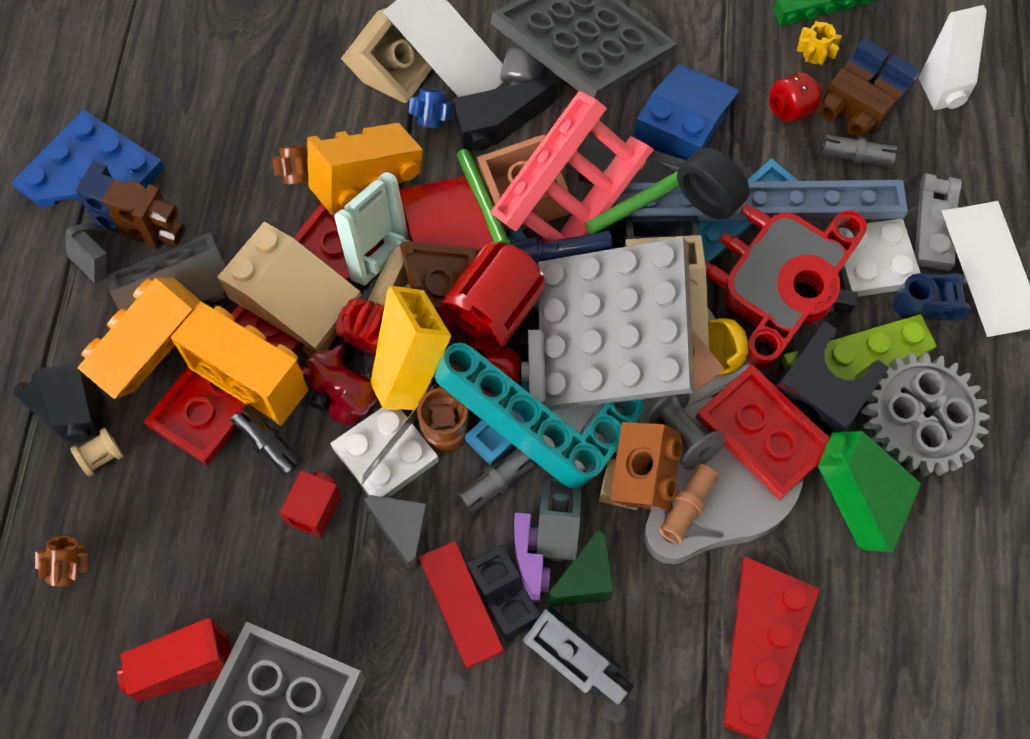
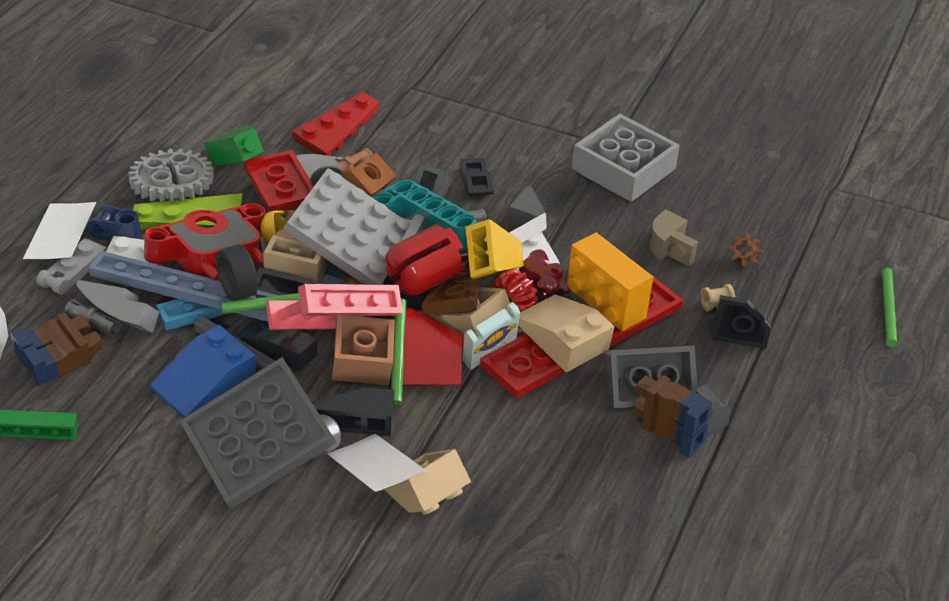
camera: 165 degrees left, 25 degrees down
blue plate [11,110,165,207] -> none
light orange brick [77,277,202,399] -> none
red slope [117,618,232,702] -> none
dark orange gear [272,145,308,184] -> none
red brick [280,471,342,538] -> none
light orange wedge [307,123,423,215] -> none
blue gear [409,88,453,128] -> none
red tile [419,541,504,670] -> none
medium lavender slope [514,513,551,604] -> none
hinge [523,606,634,705] -> none
dark green slope [548,530,613,607] -> none
red head [769,73,822,123] -> none
black piece [774,321,889,437] -> none
yellow gear [797,21,842,65] -> none
none -> light grey slope [77,280,159,333]
none -> dark tan brick [649,209,698,267]

